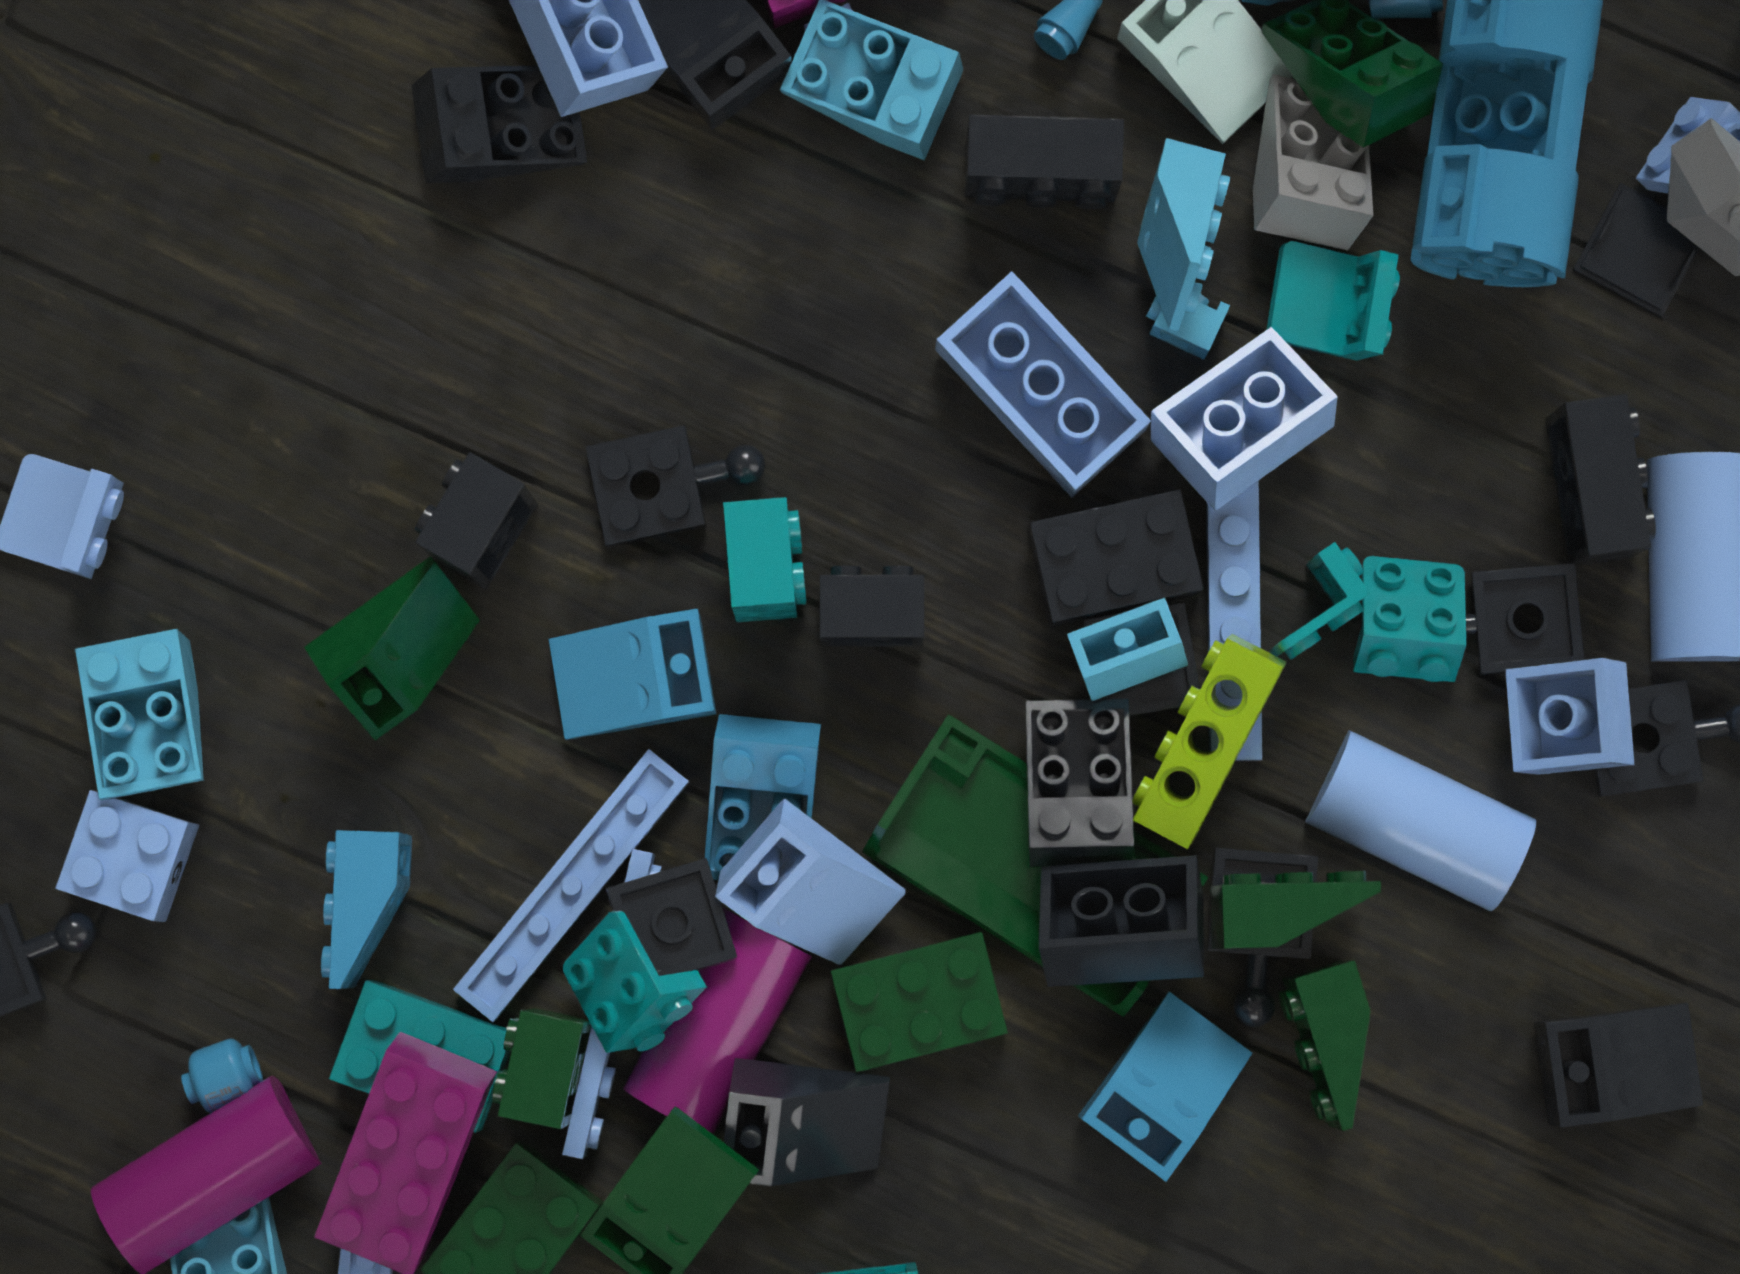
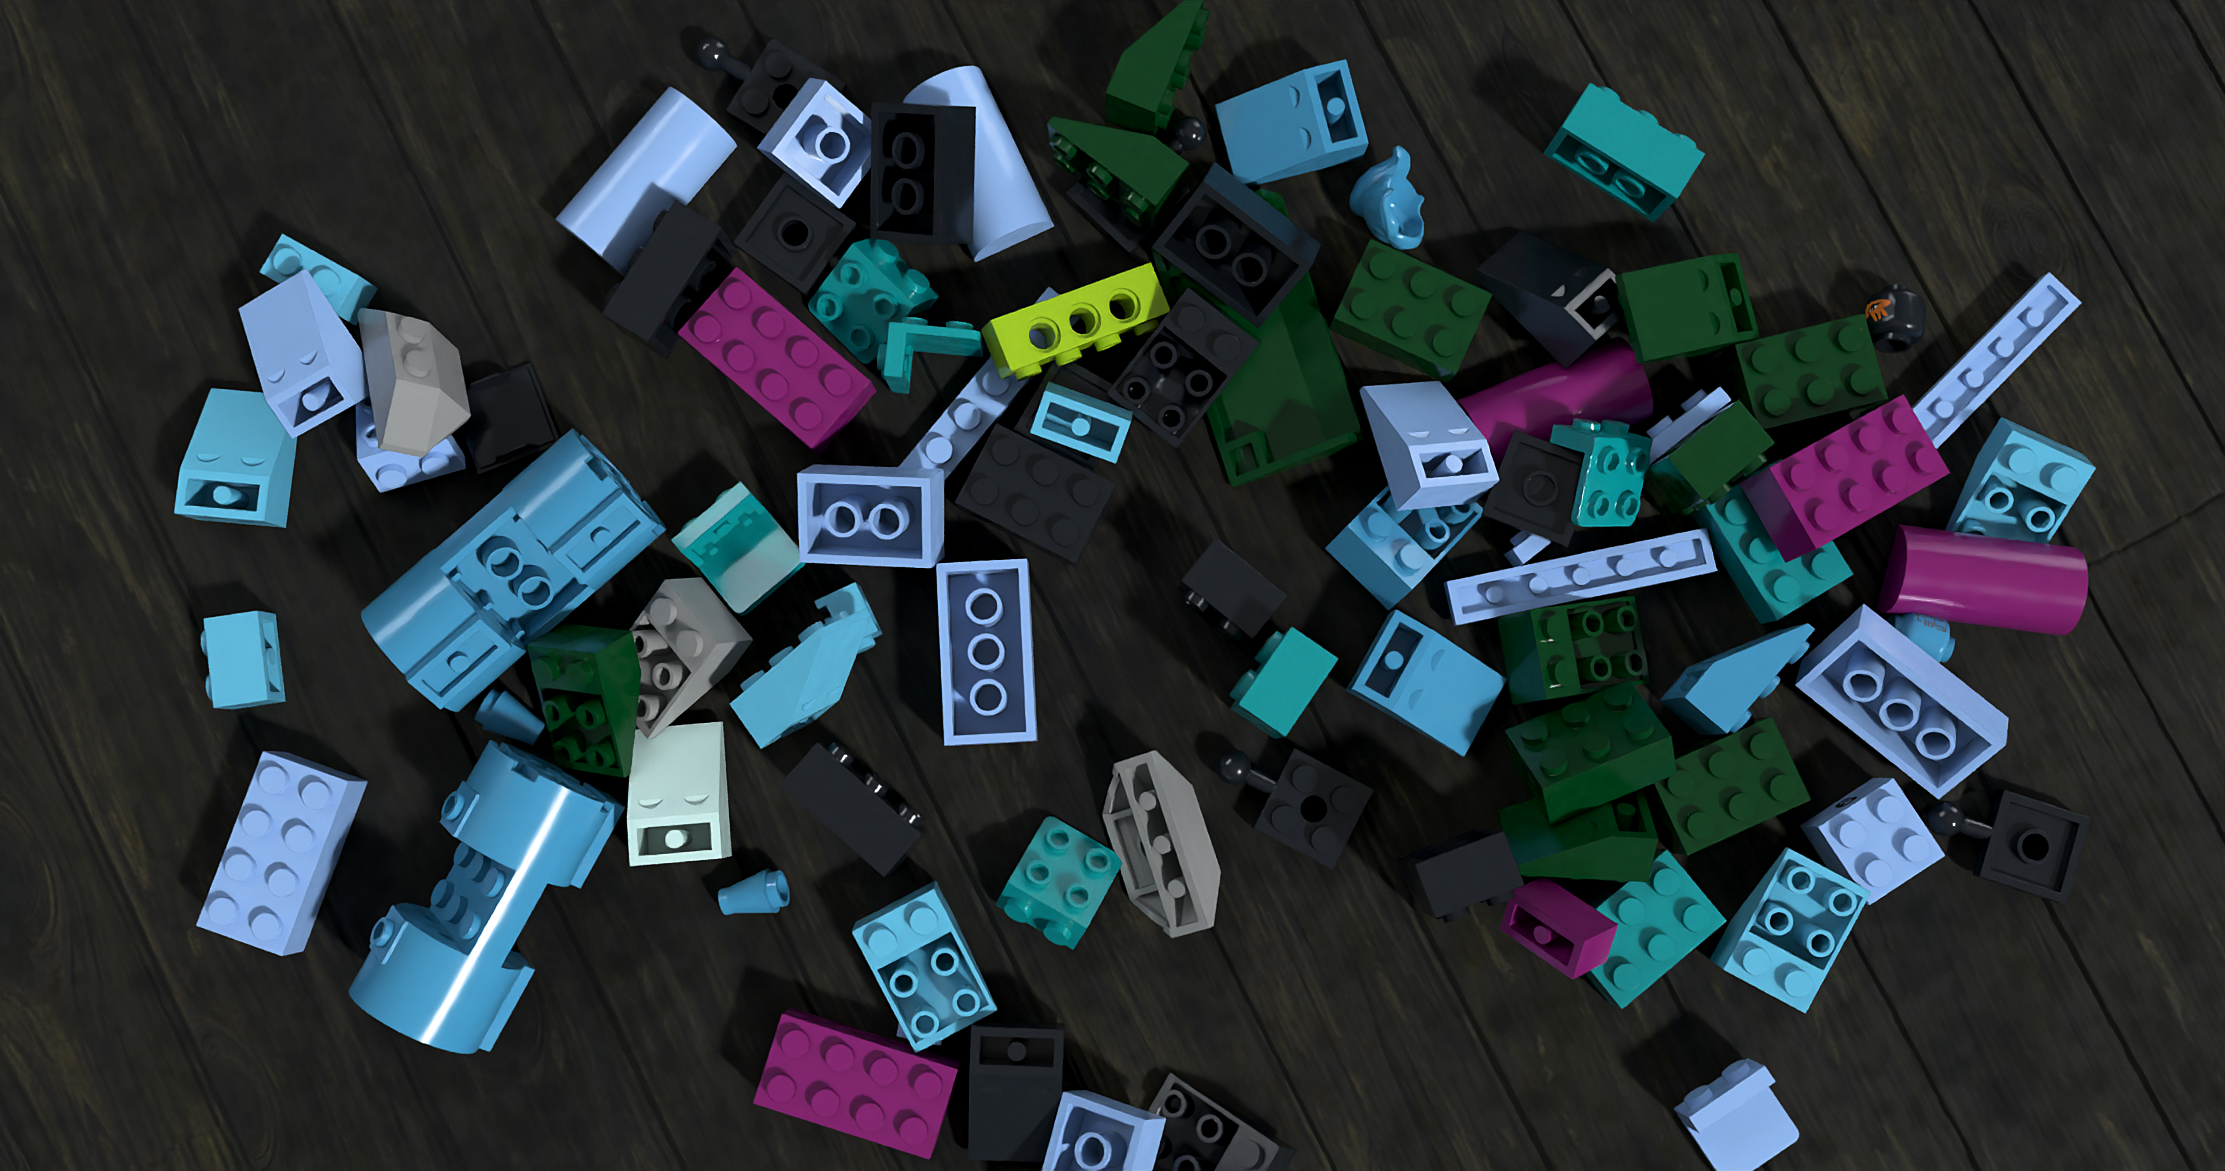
camera: 140 degrees left, 0 degrees up
none -> magenta brick [678,267,877,456]
none -> black brick [870,102,976,246]
none -> teal bracket [995,816,1122,950]
none -> light grey wedge [1102,750,1221,938]
none -> dark azure hair [1349,145,1424,251]
none -> dark green slope [1497,596,1651,705]
none -> magenta brick [1500,876,1618,980]
none -> dark green brick [1505,680,1677,826]
none -> teal brick [1584,848,1726,1009]
none -> dark green brick [1643,716,1811,856]
none -> light blue brick [1795,604,2009,799]

